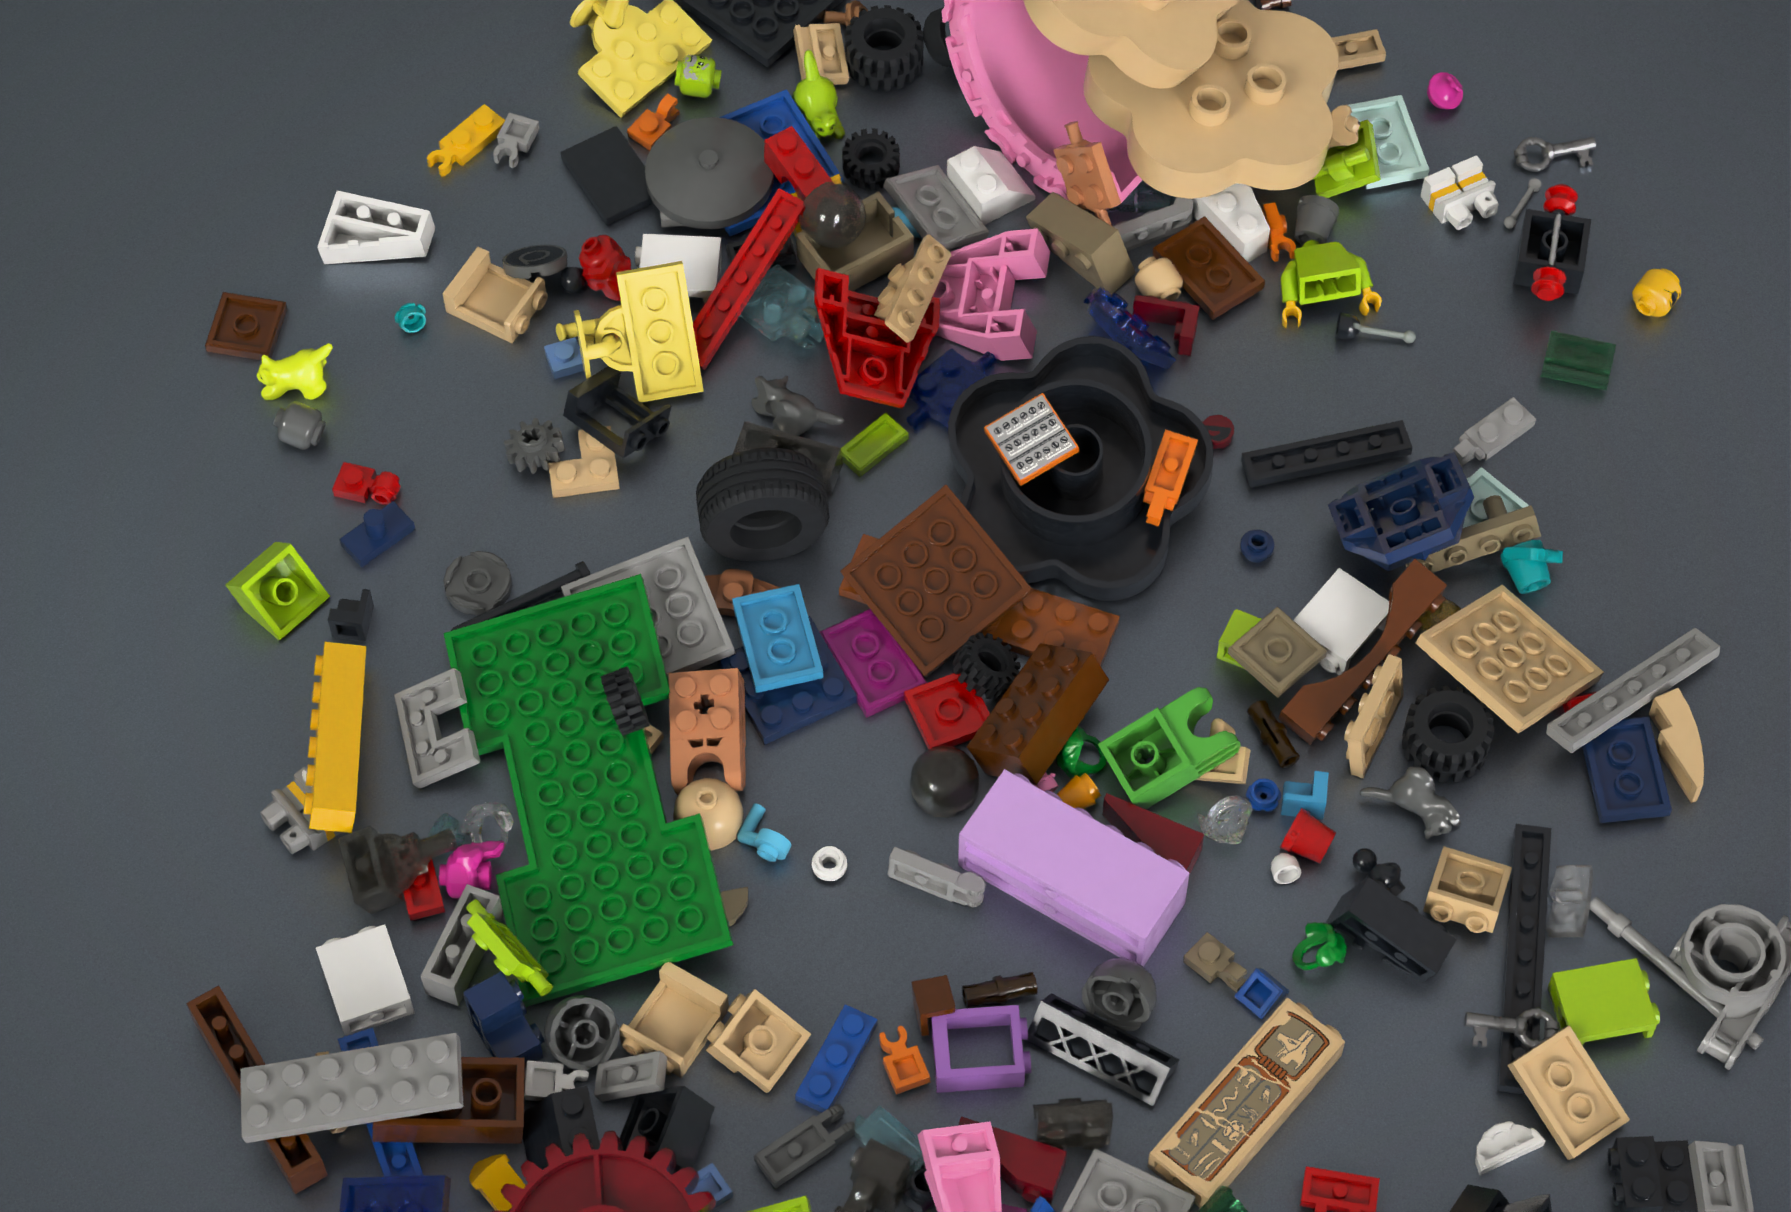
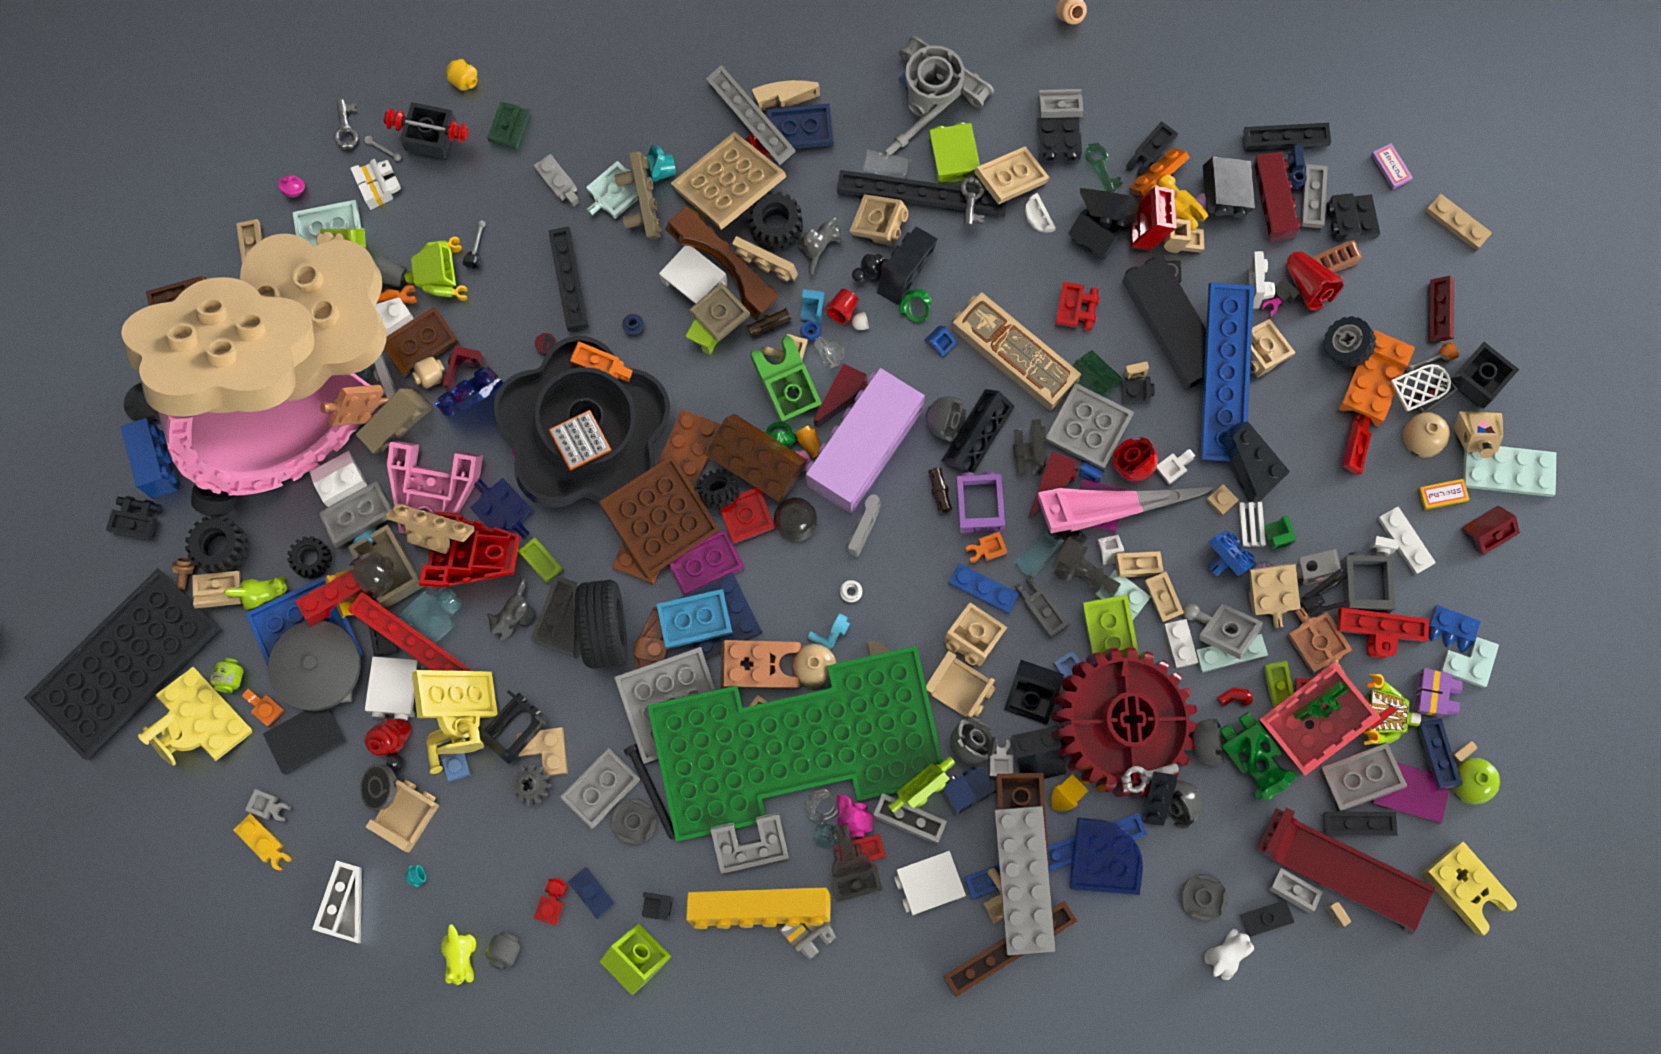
camera: 85 degrees left, 15 degrees up
reddish brown tile [205,292,287,360] -> none
light grey plate [594,1051,667,1102] -> none
black tyre [601,666,650,736] -> none
reddish brown panel [911,975,956,1036] -> none
dark tan plate [1183,932,1247,993] -> none
dark blue piece [1328,452,1474,571] -> none
none -> light grey tile [560,747,641,830]

